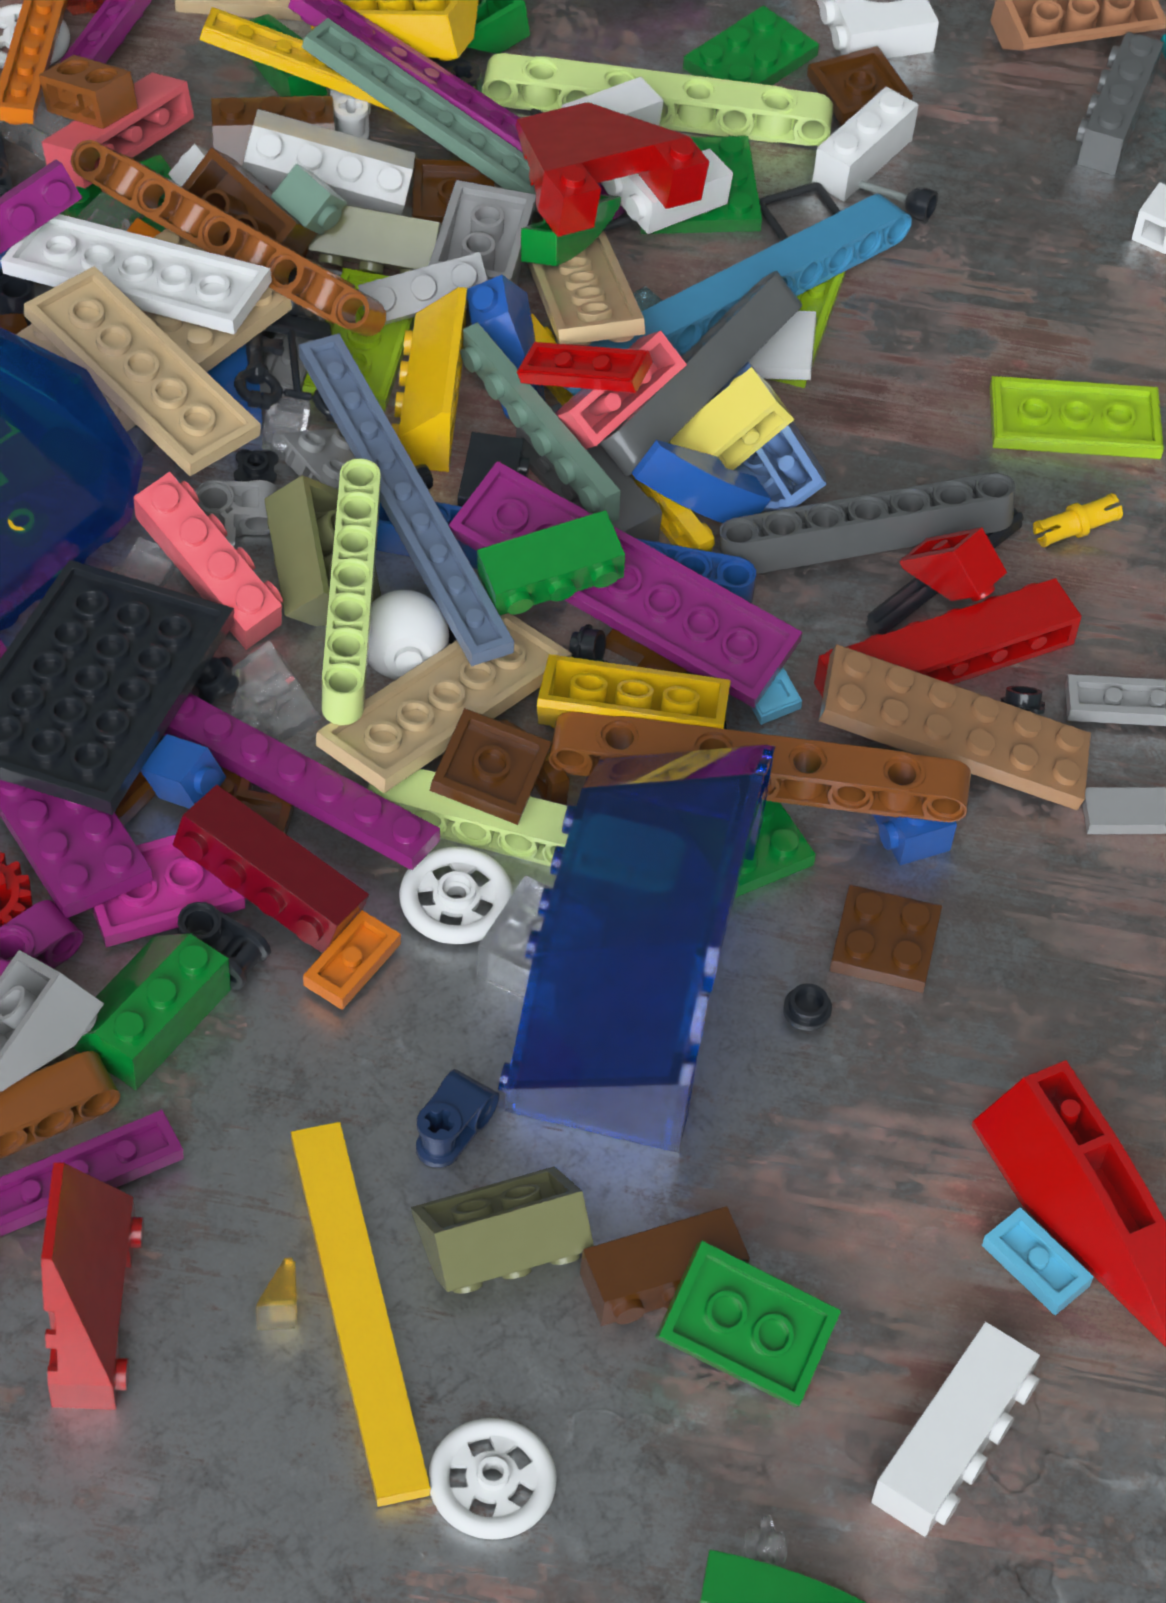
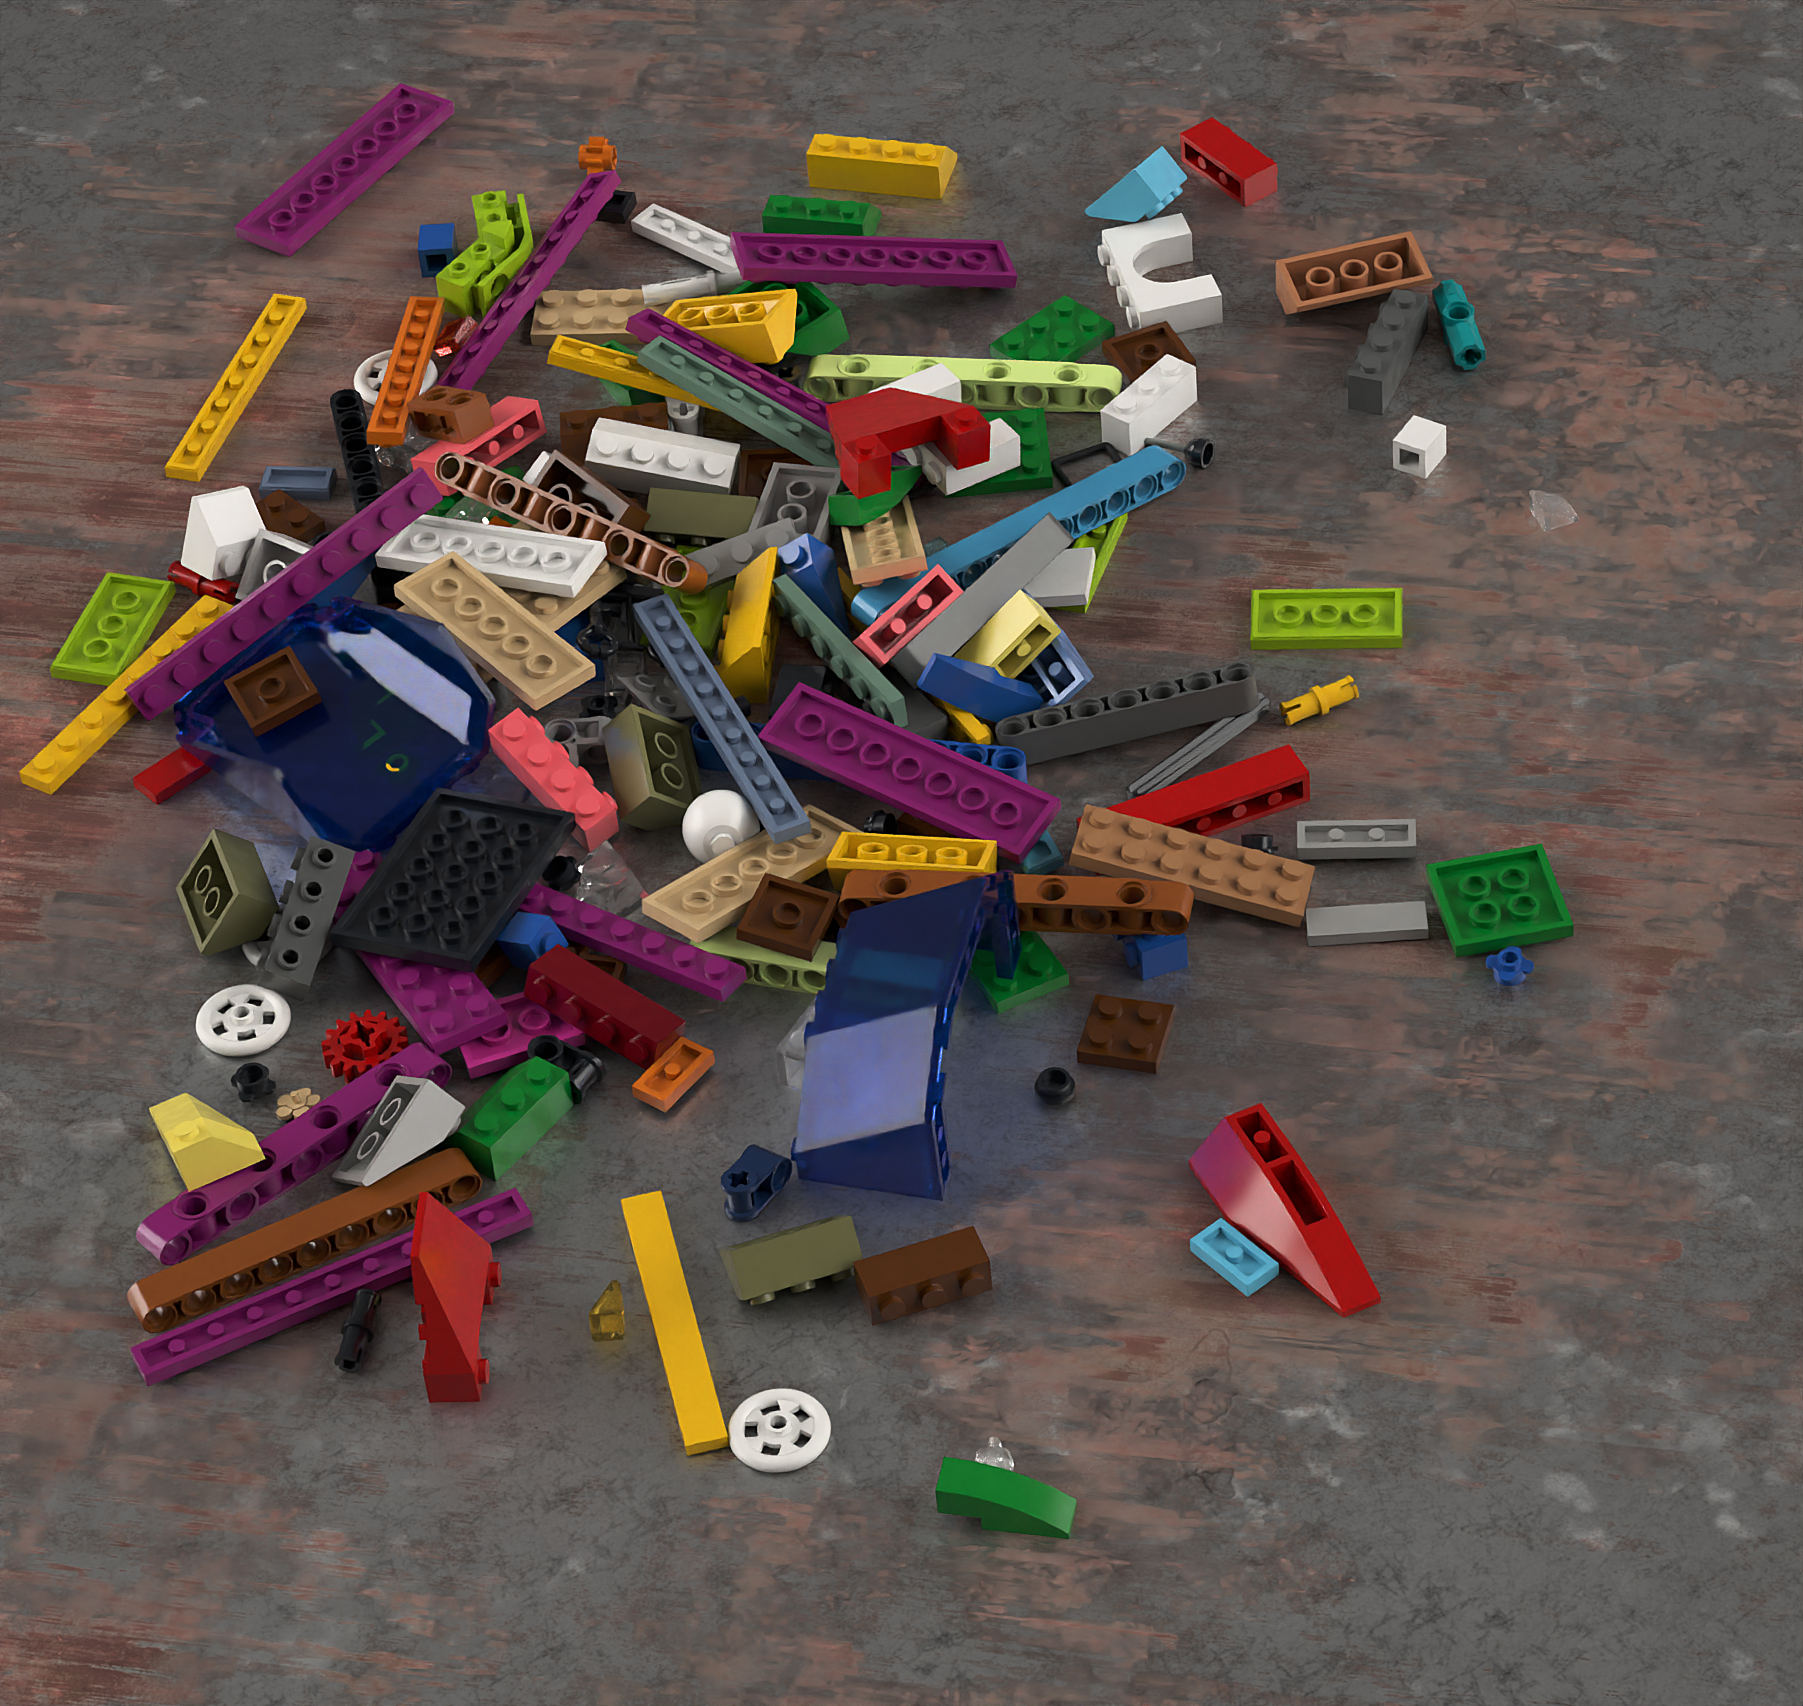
camera: 10 degrees right, 10 degrees down
sand green brick [271,164,348,235] -> none
yellowish green beam [322,458,380,725] -> none
white plate [399,847,514,944] -> none
green brick [477,510,625,616] -> none
red tile [517,342,653,393] -> none
green plate [655,1241,841,1407] -> none
white brick [871,1322,1040,1538] -> none
red slope [899,527,1007,602] -> none

